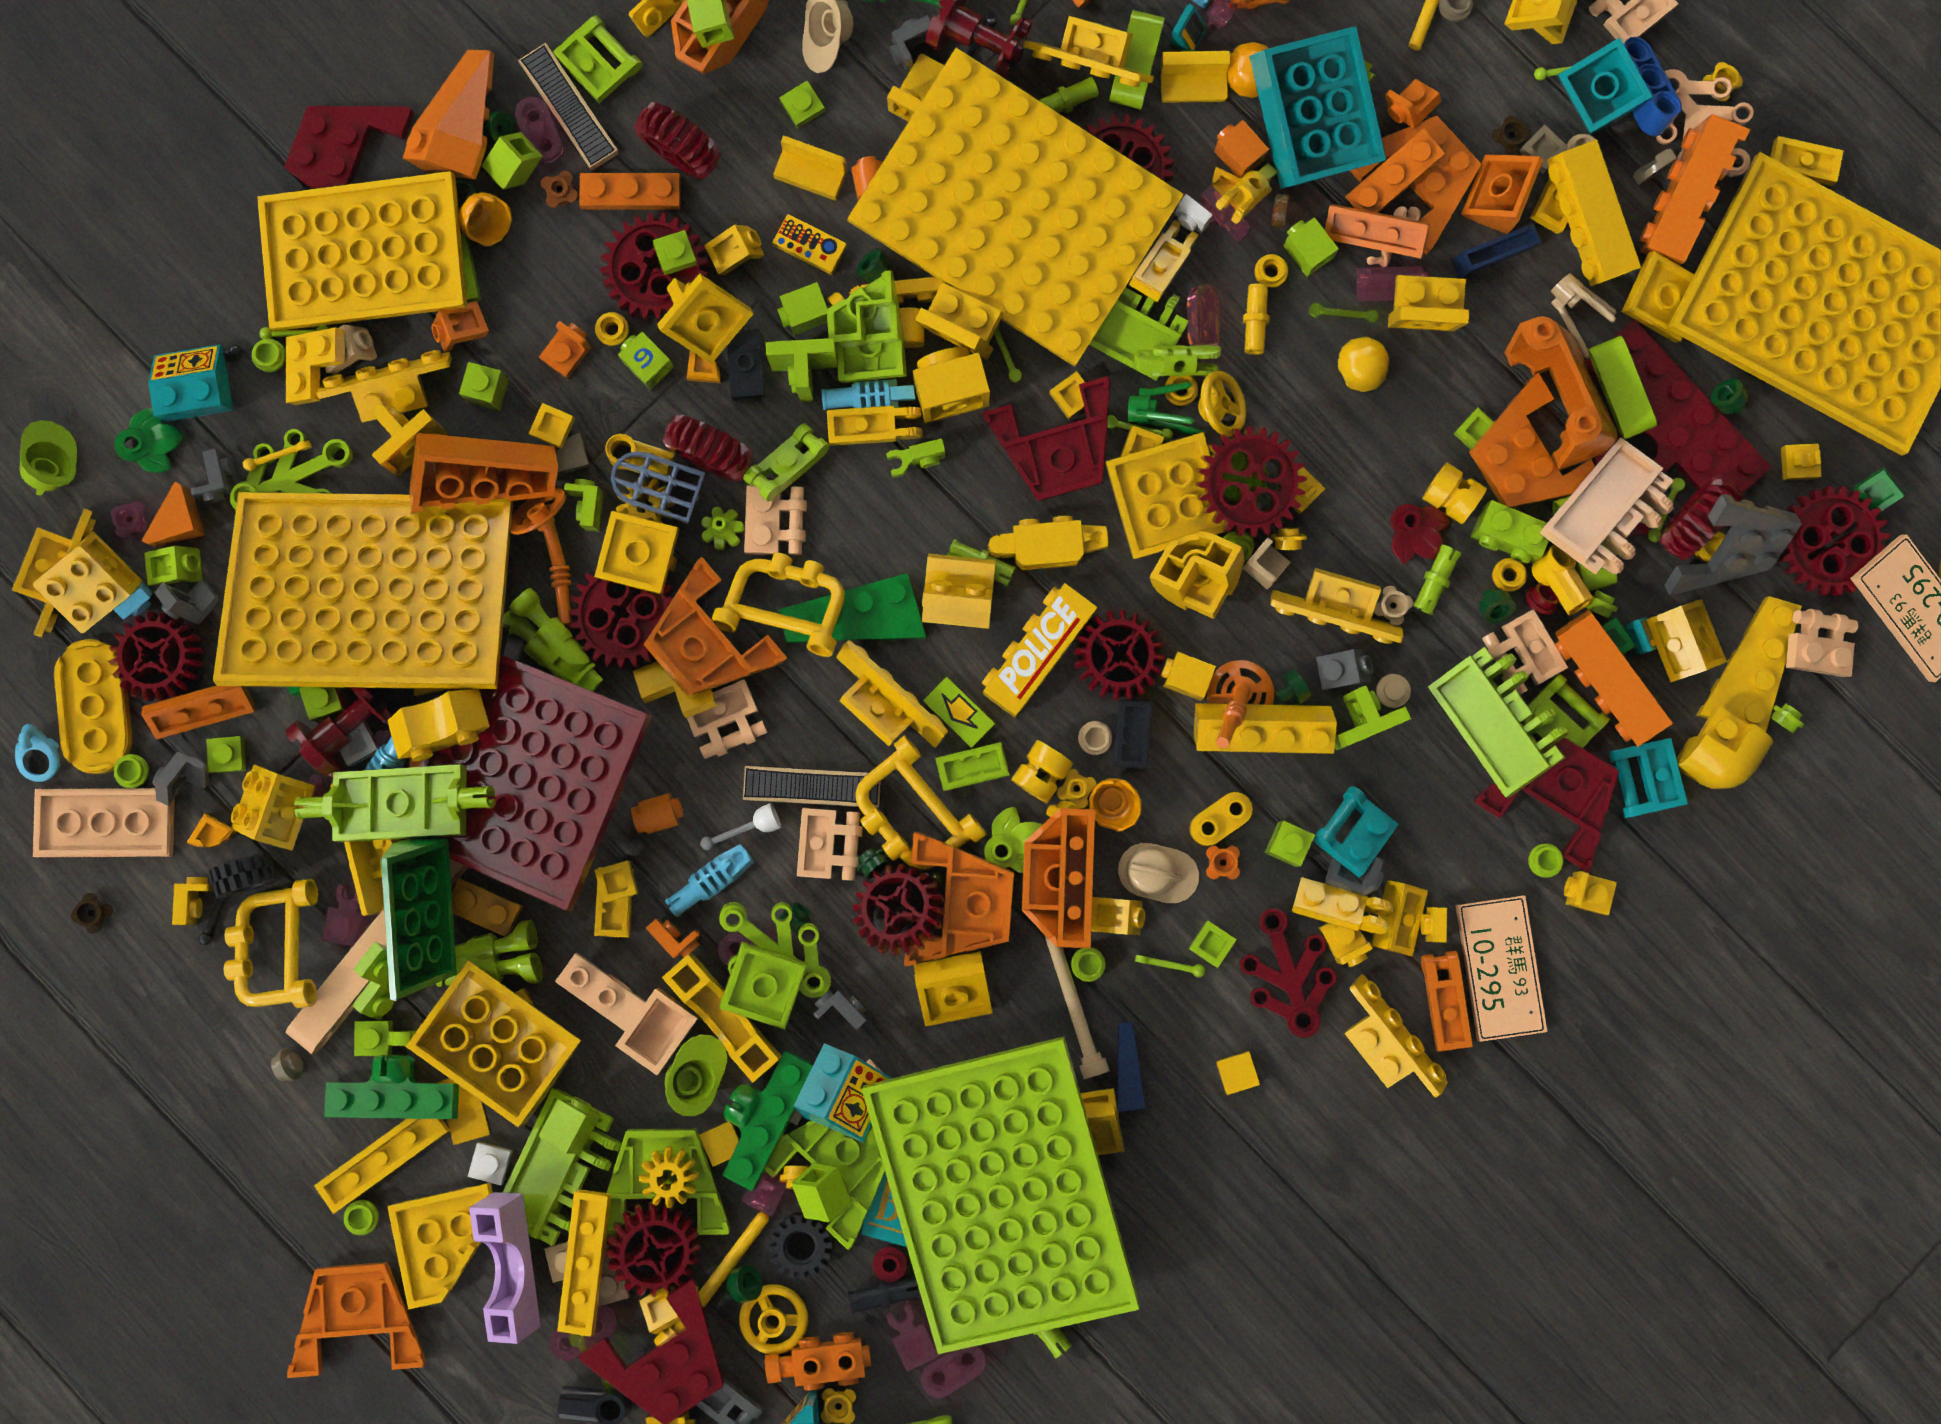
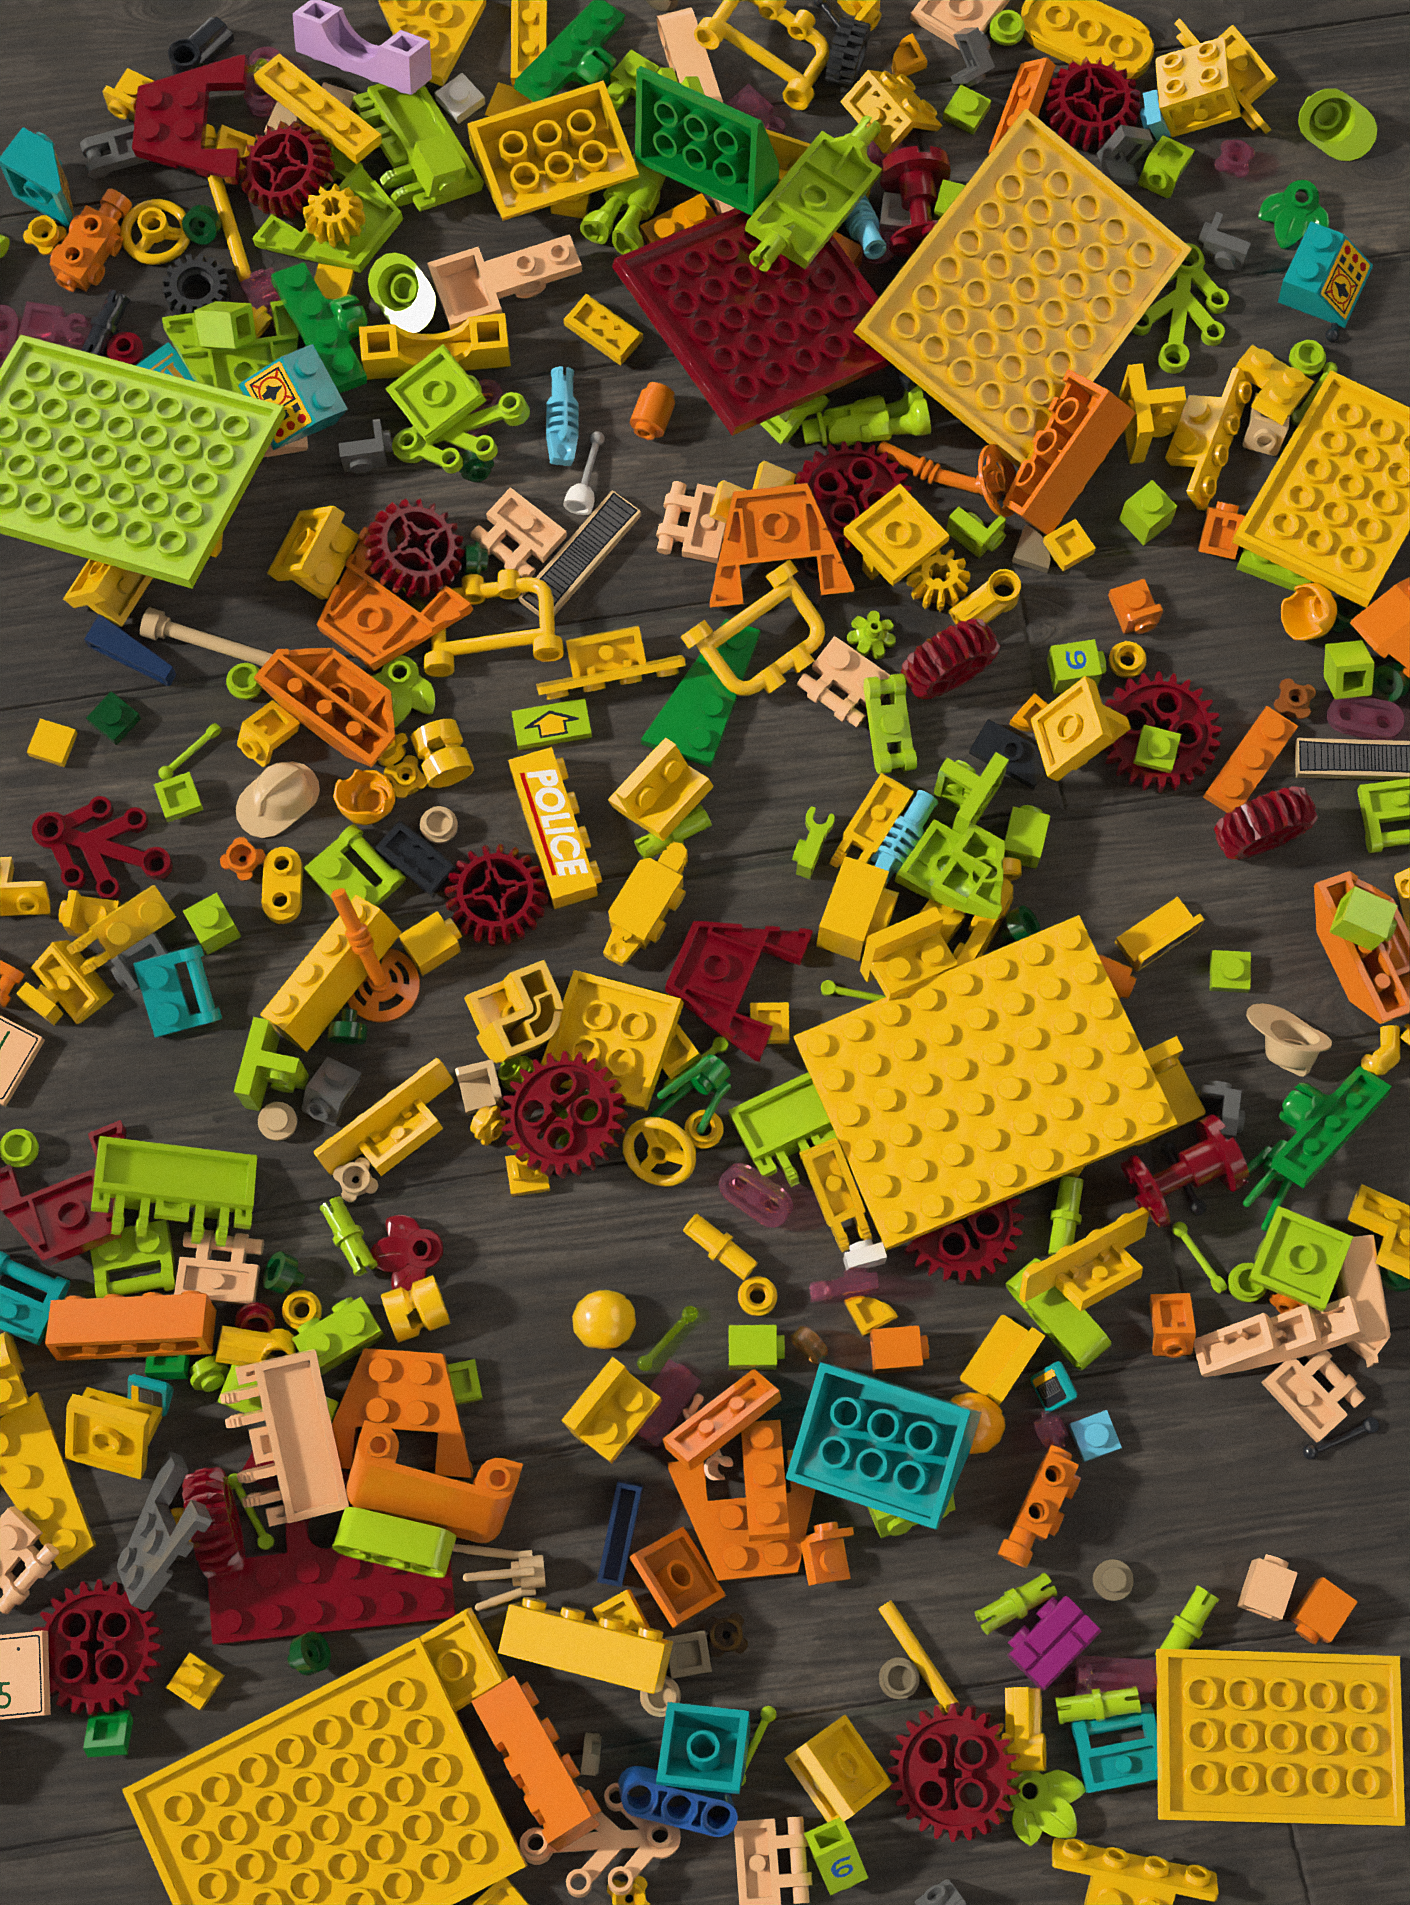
camera: 125 degrees right, 10 degrees down
orange slope [142,482,205,549] -> none
yellow hinge [243,440,311,471] -> none
yellow brick [387,689,490,761] -> none
yellow plate [594,861,639,903] -> none
sand blue window [611,451,705,524] -> none
orange bracket [646,919,702,958] -> none
yellow bracket [704,225,764,275] -> none
tile [772,214,847,275] -> none
lime plate [935,742,1009,792] -> none
lime hinge [1133,345,1221,376] -> none
yellow hinge [1216,163,1277,224] -> none
none -> dark green plate [86,691,141,745]
none -> lime plate [304,824,406,907]

